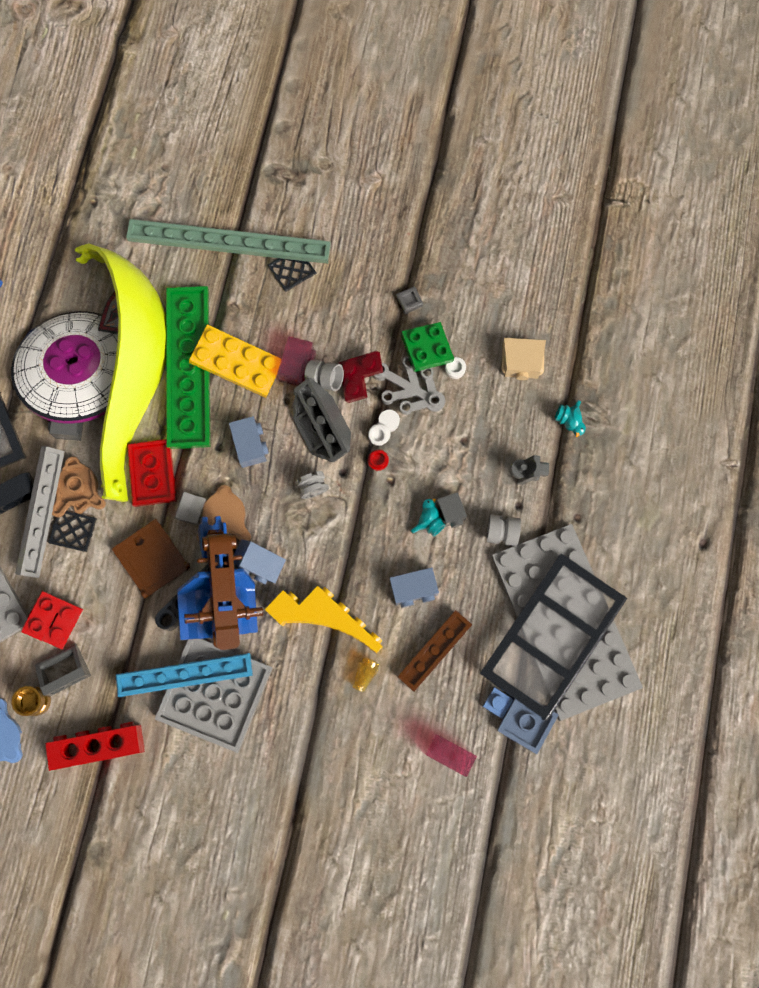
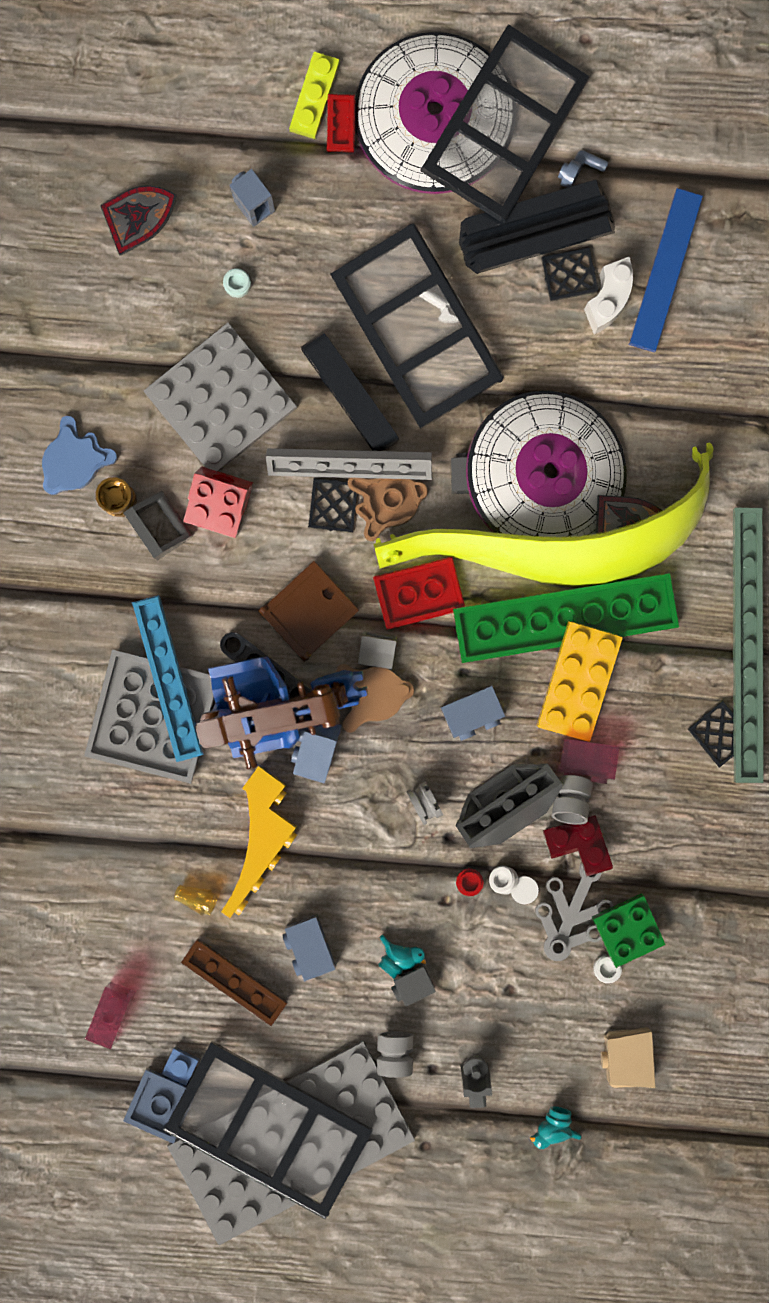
camera: 85 degrees right, 10 degrees up
red brick [45,722,145,771] -> none
flat silver tile [396,286,423,314] -> none

